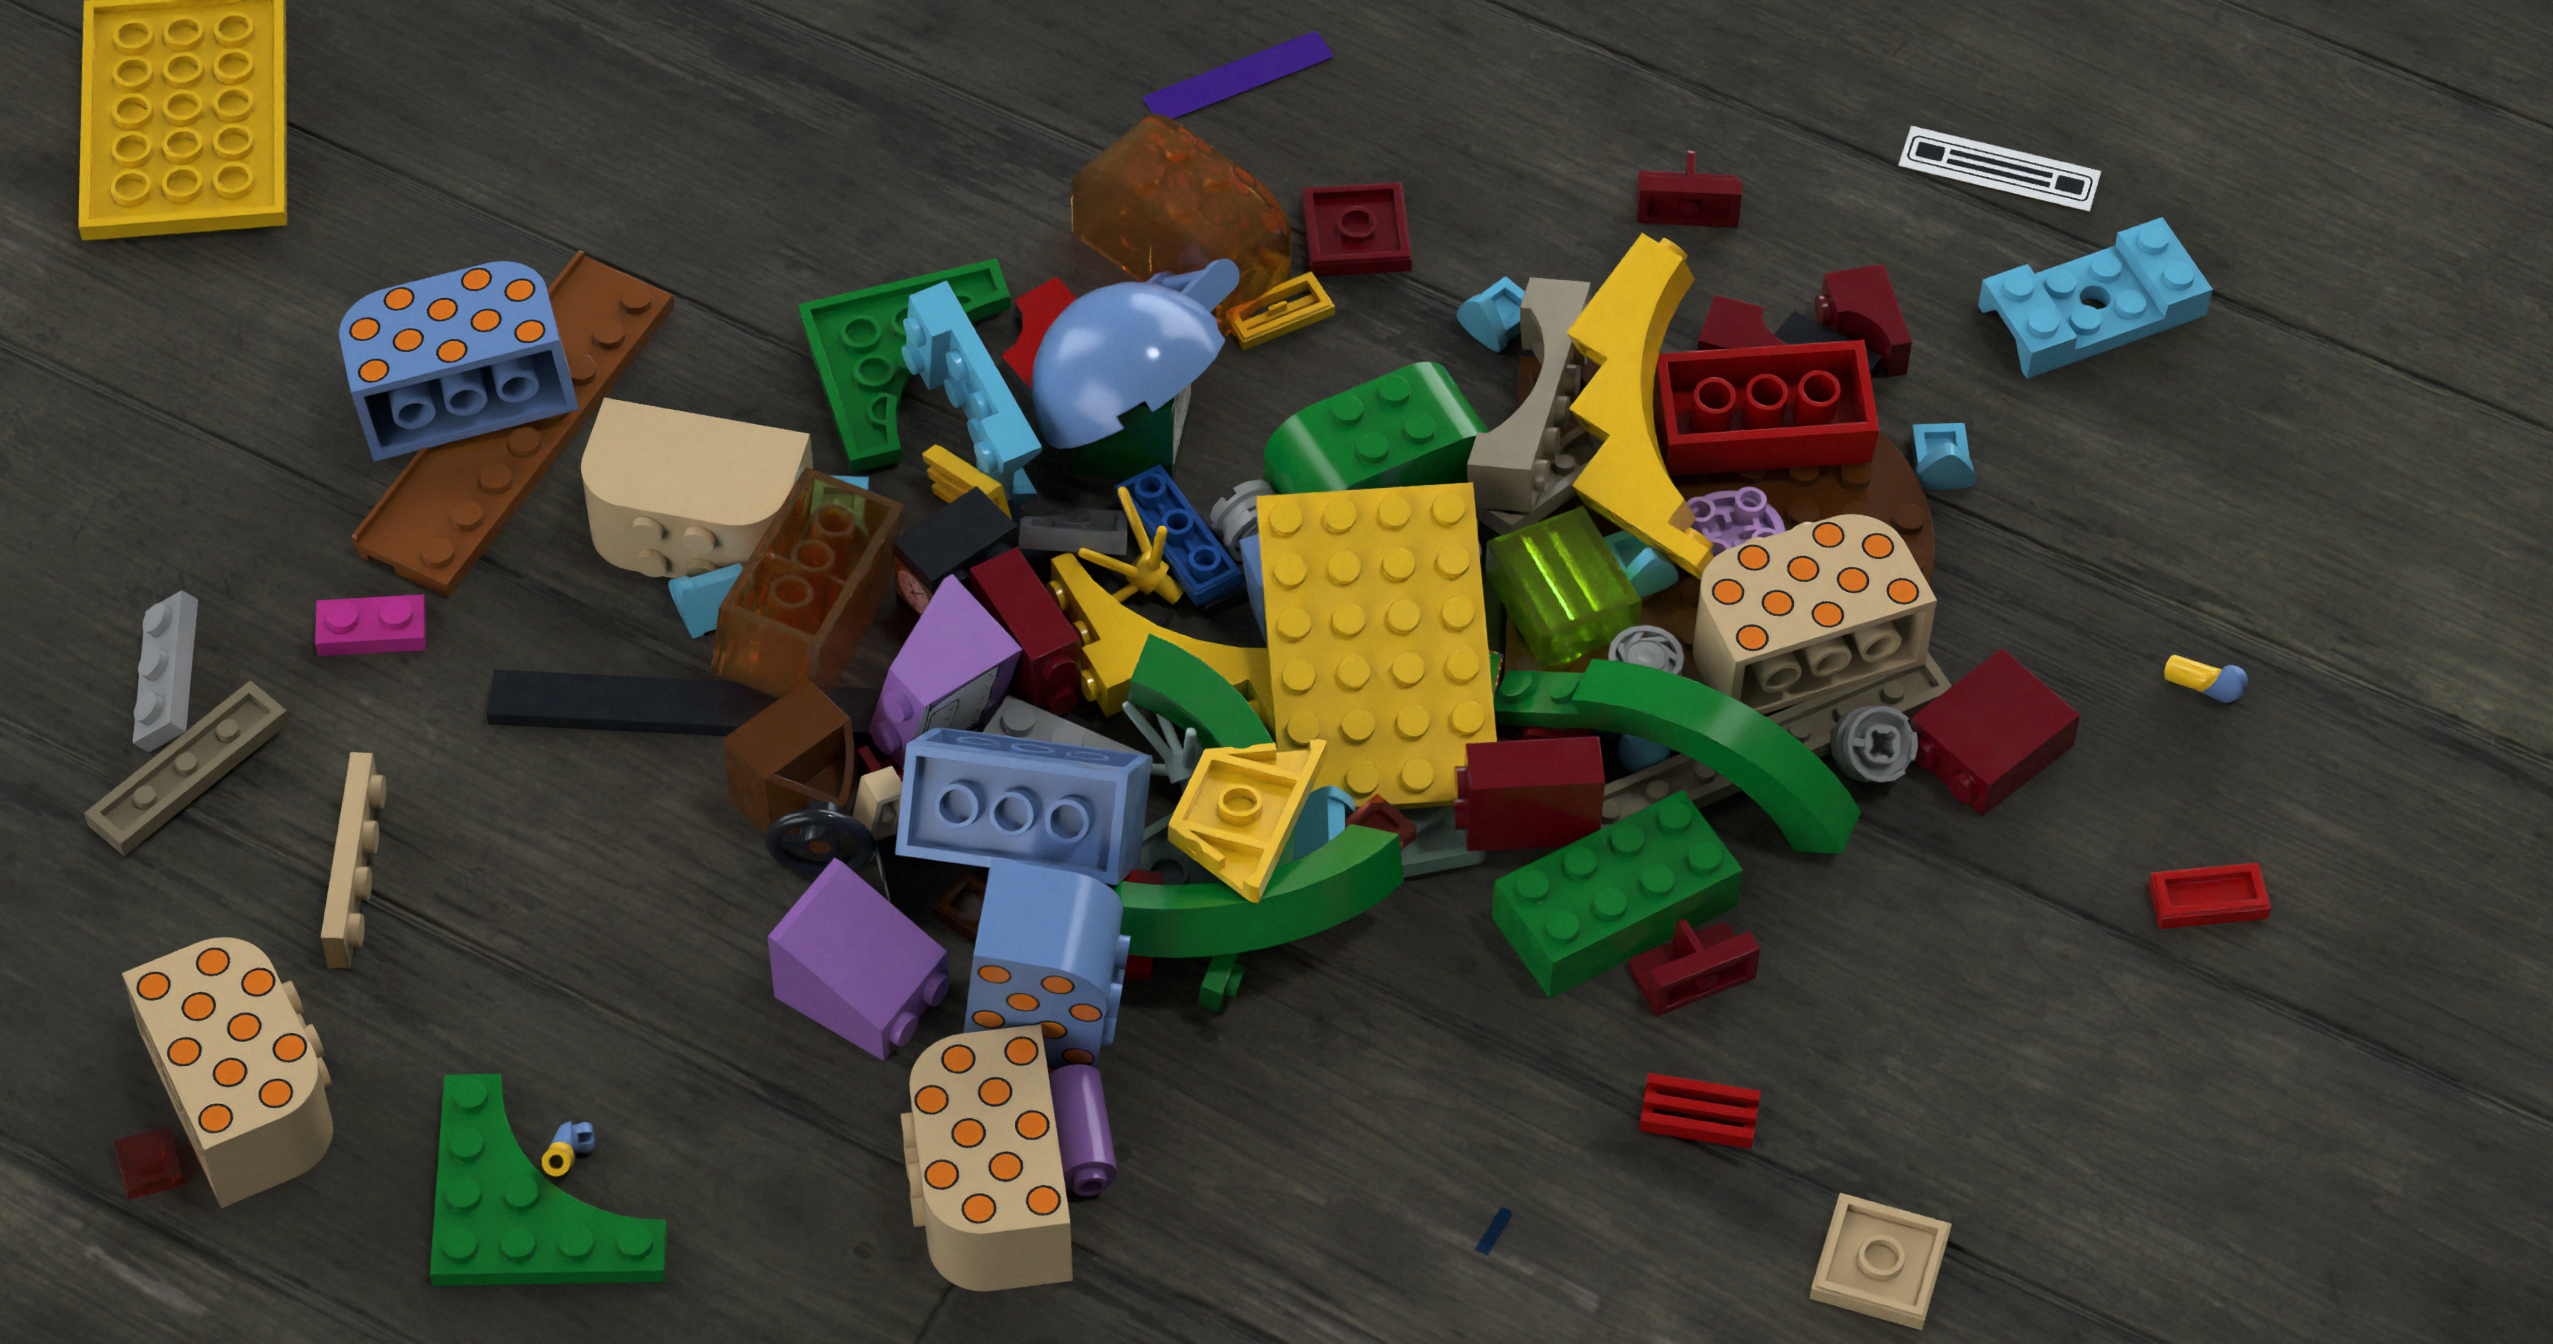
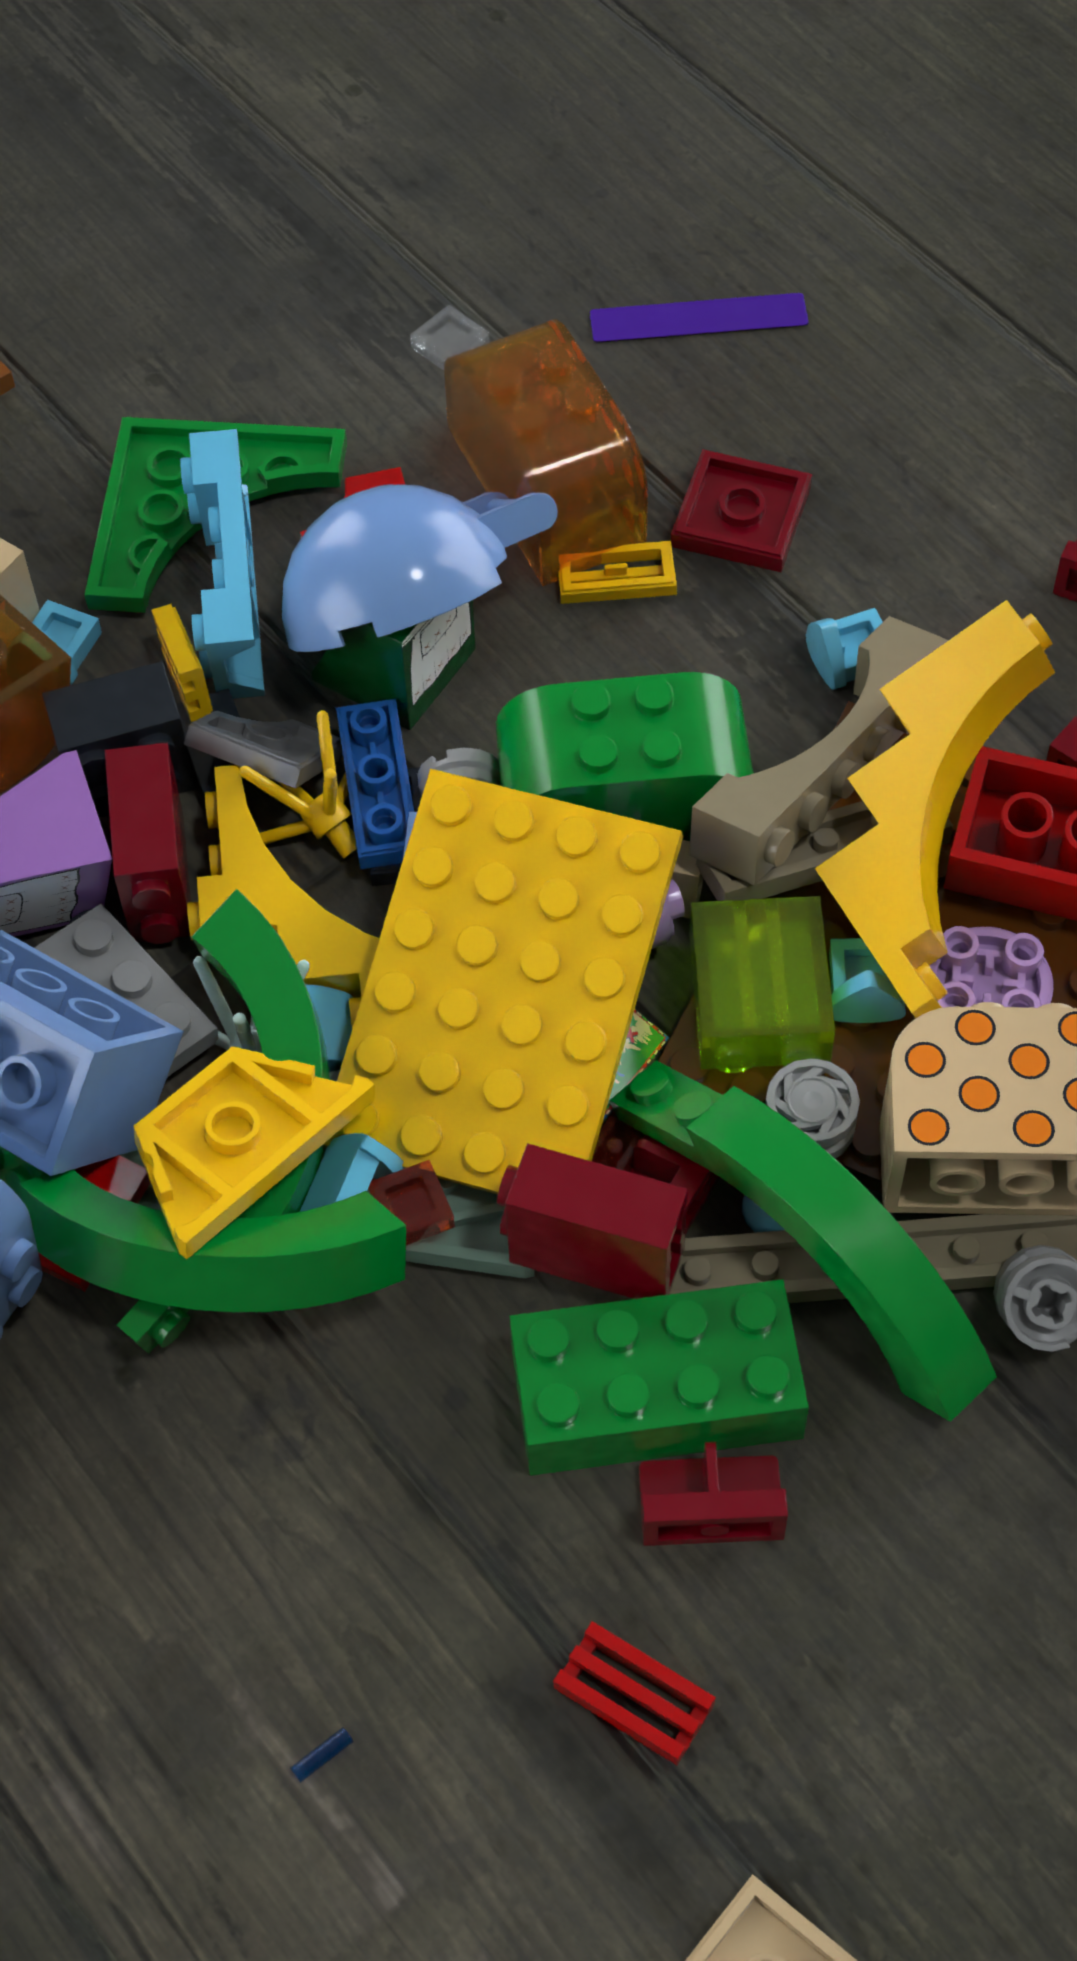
camera: 25 degrees right, 5 degrees up
none -> clear tile [411,305,489,376]

